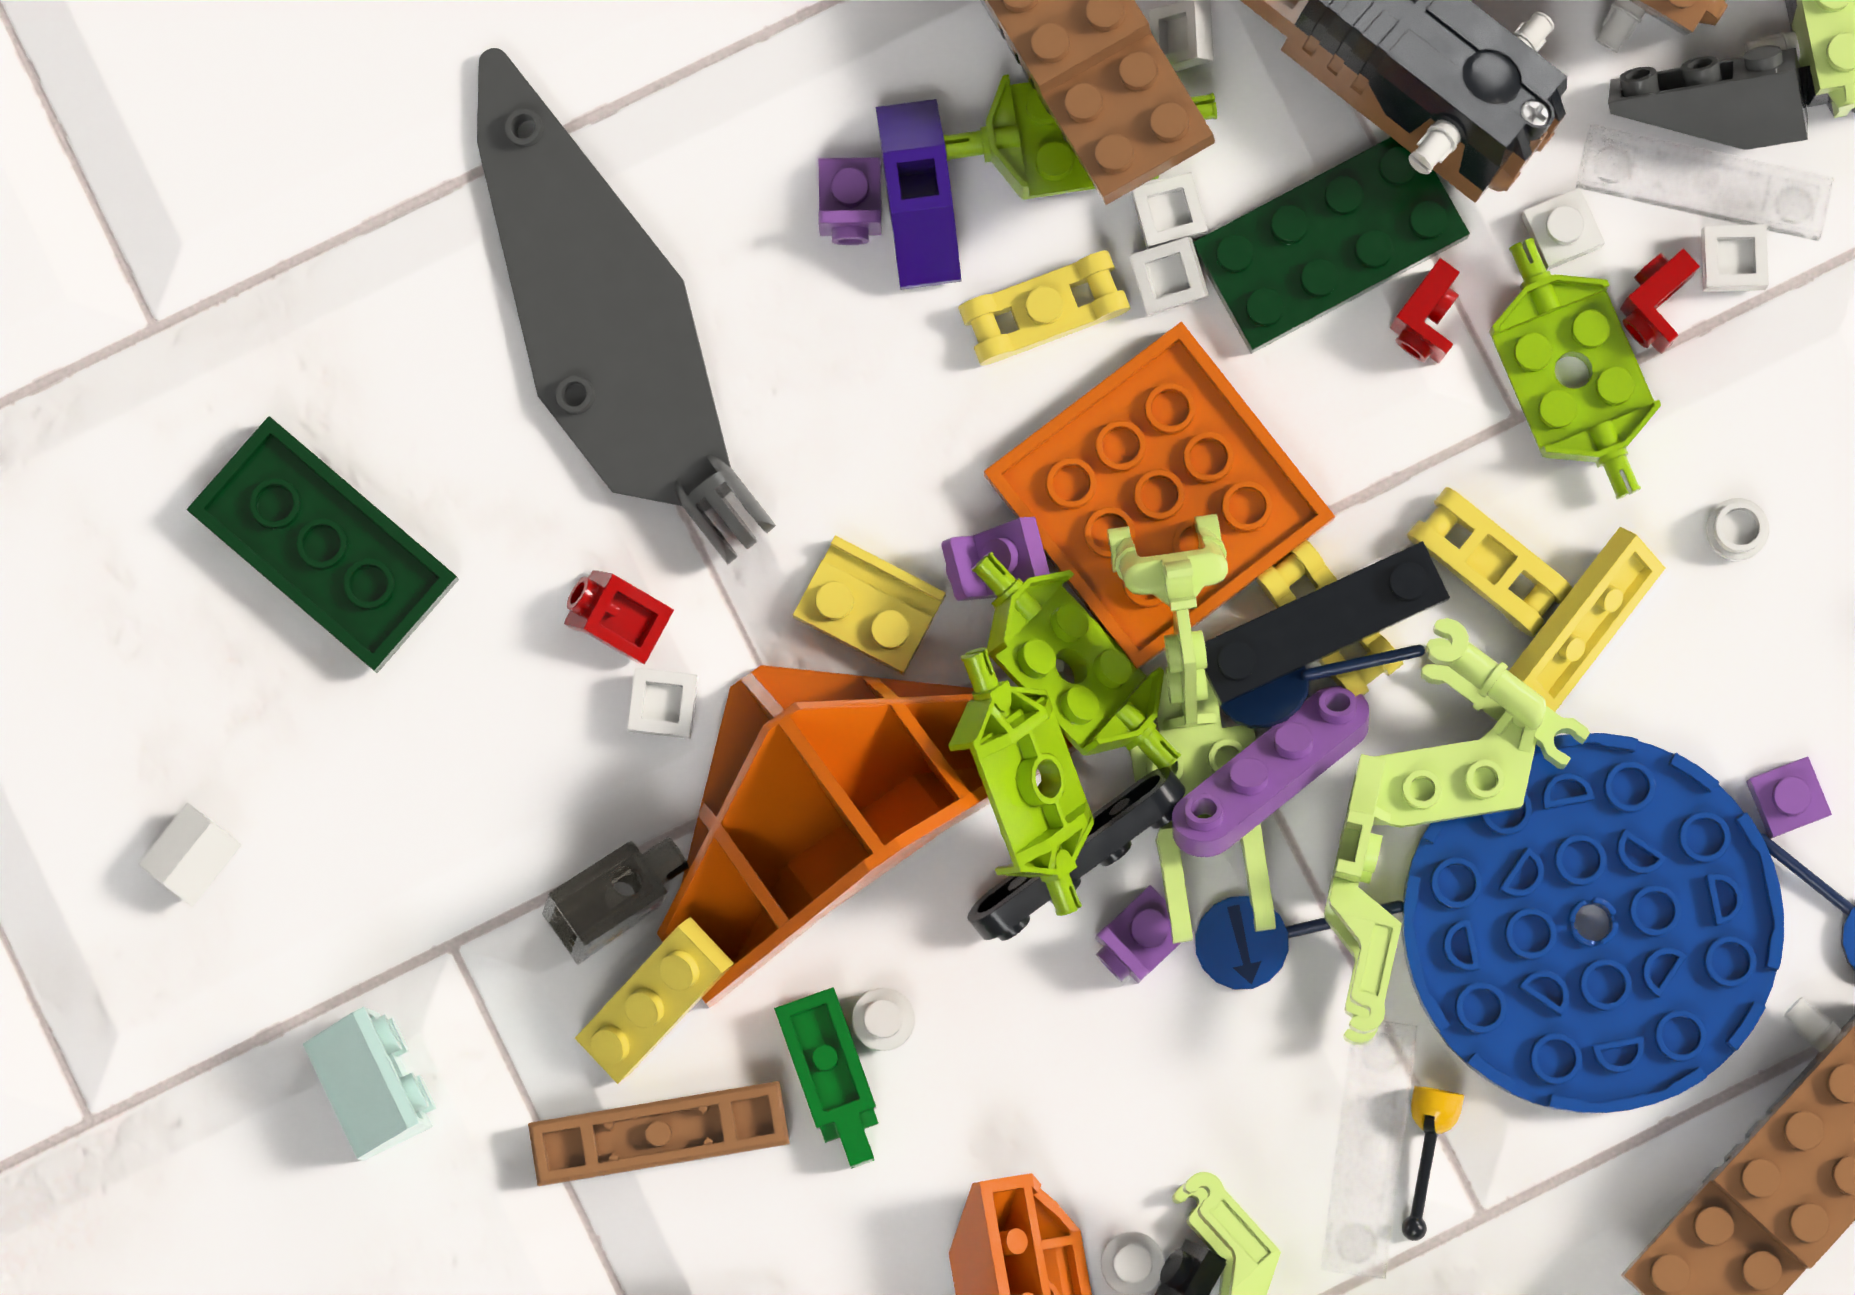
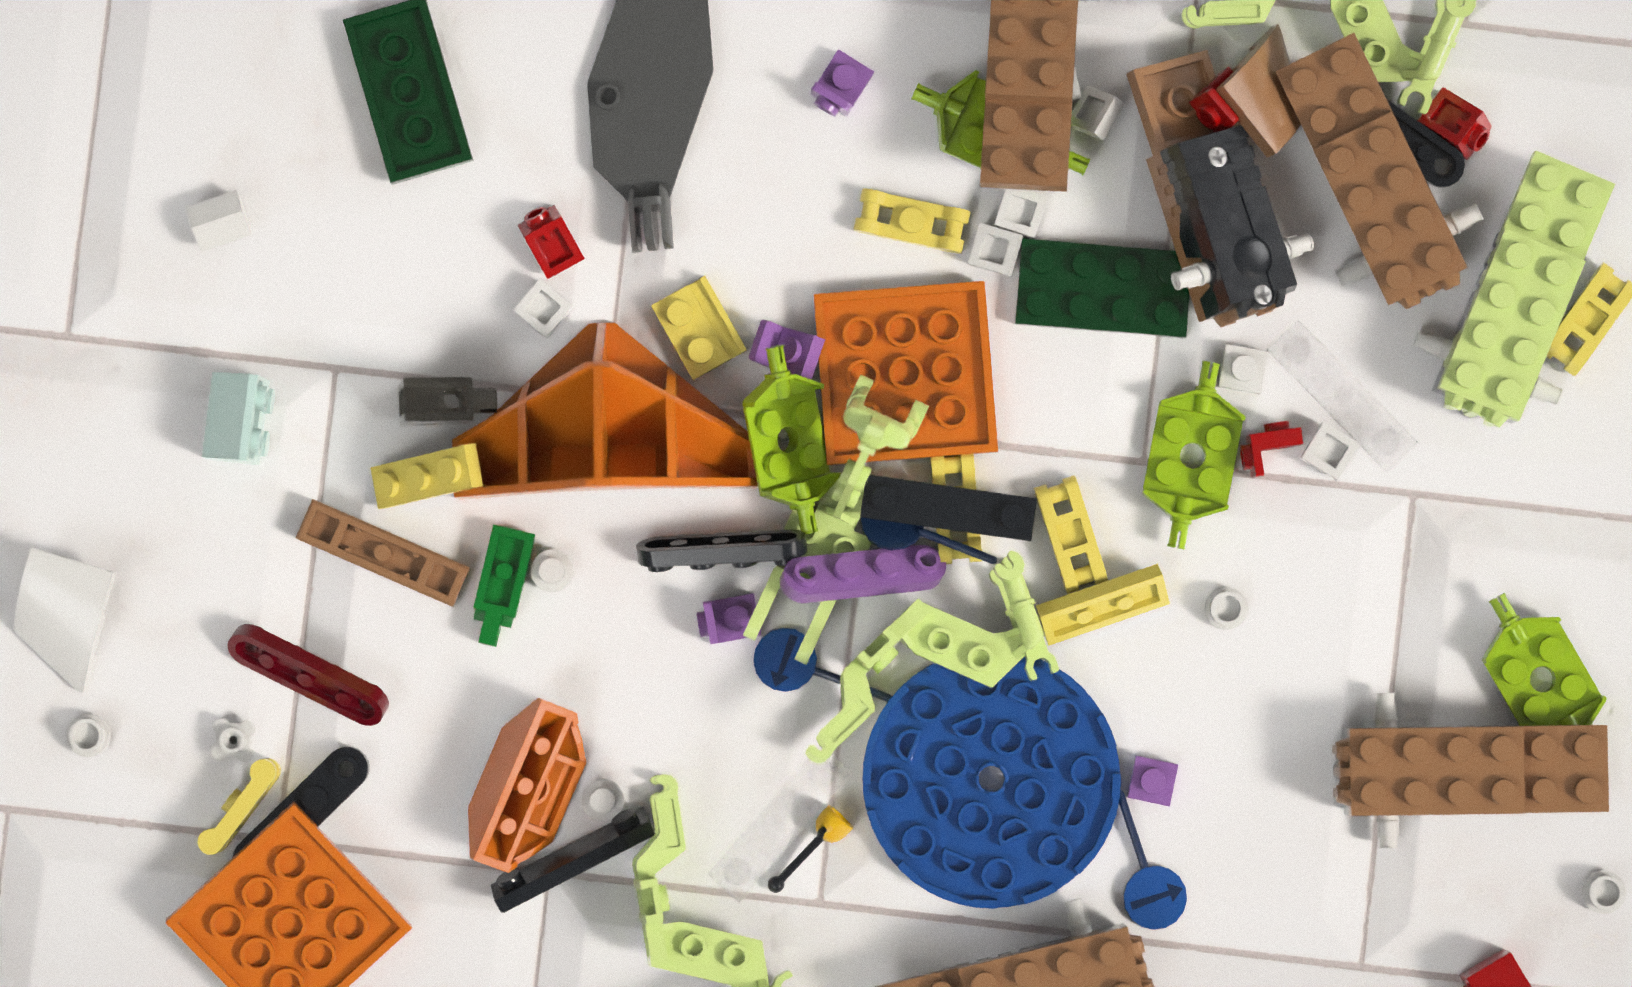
camera: 30 degrees right, 5 degrees up
dark purple slope [875,99,962,290] -> none
lime plate [948,647,1094,916] -> none
red bracket [1389,258,1460,364] -> none
dark grey slope [1608,45,1808,150] -> none

